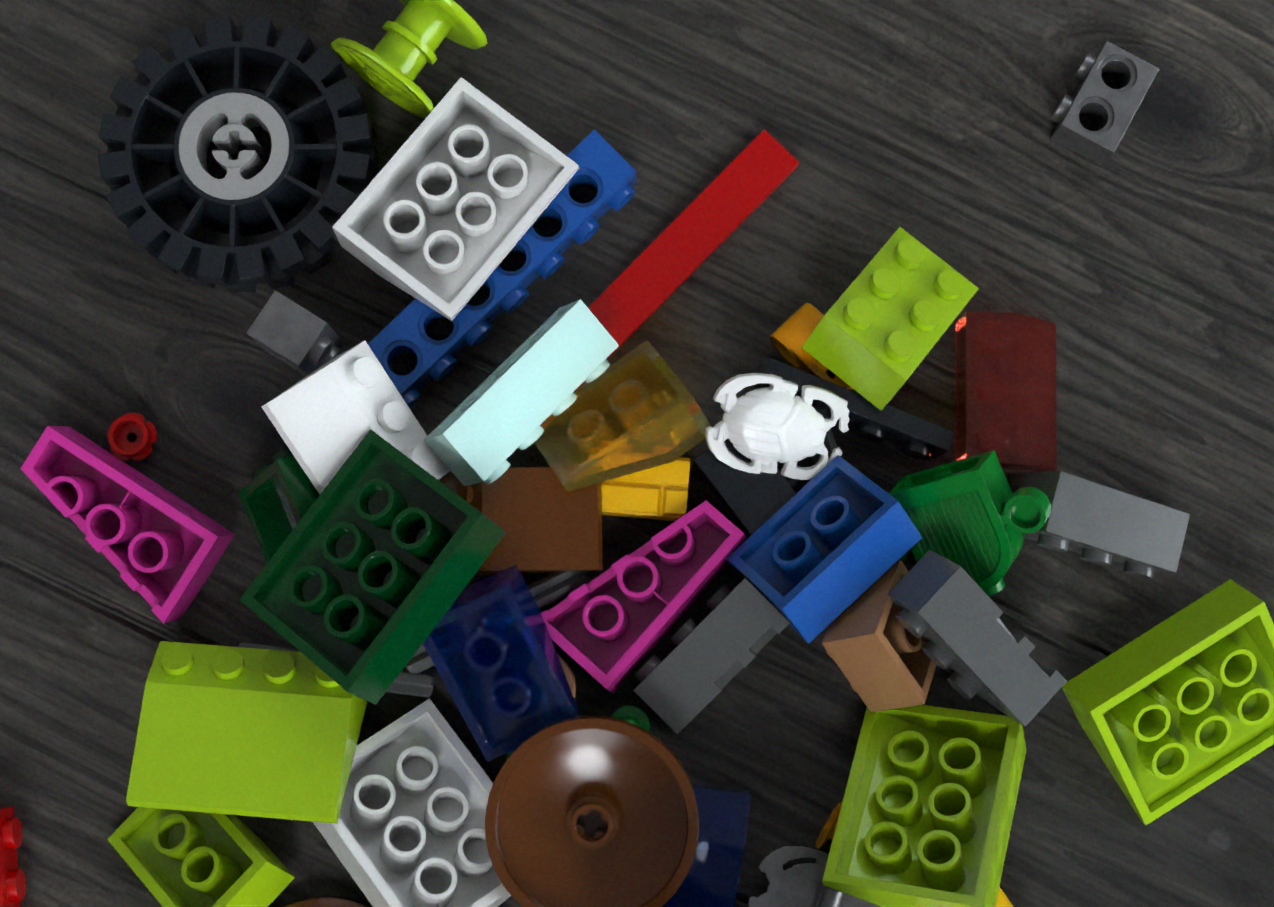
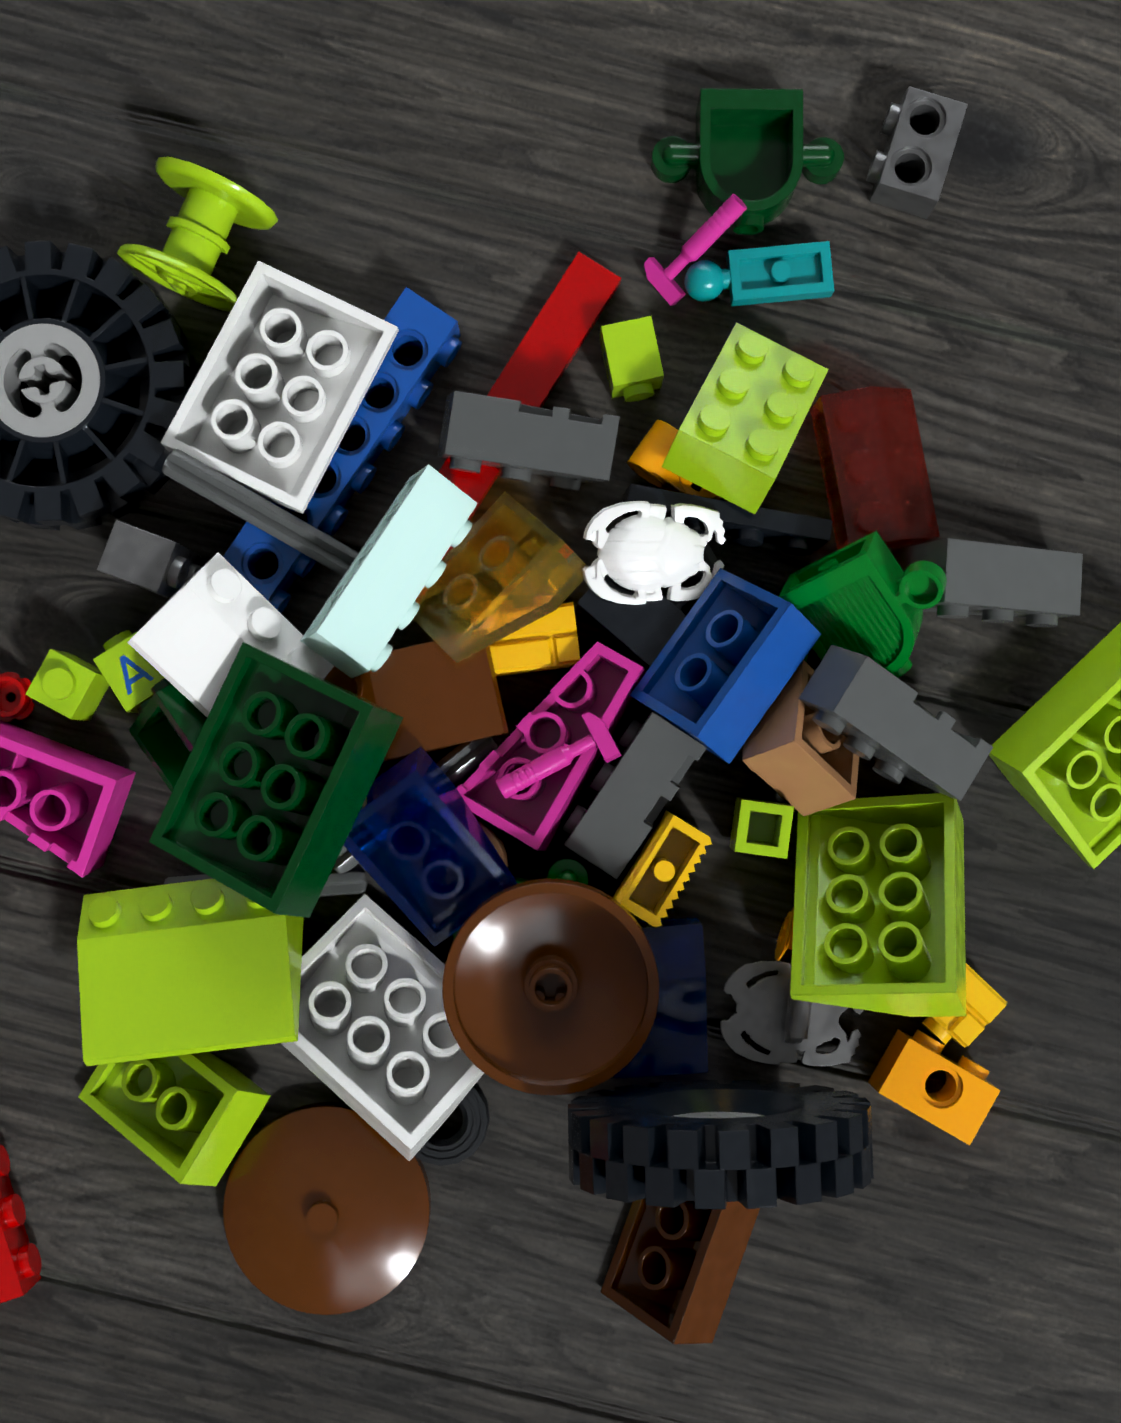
camera: 10 degrees left, 5 degrees up
none -> lime brick [25,649,109,721]
none -> lime brick [93,630,164,713]
none -> dark grey axle [162,449,359,576]
none -> dark grey wedge [437,391,620,492]
none -> dark pink piece [496,711,622,799]
none -> lime brick [599,316,664,402]
none -> yellow brick [613,811,712,927]
none -> dark pink piece [644,194,747,306]
none -> dark green piece [651,88,844,235]
none -> teal plate [684,241,835,306]
none -> lime brick [729,797,794,859]

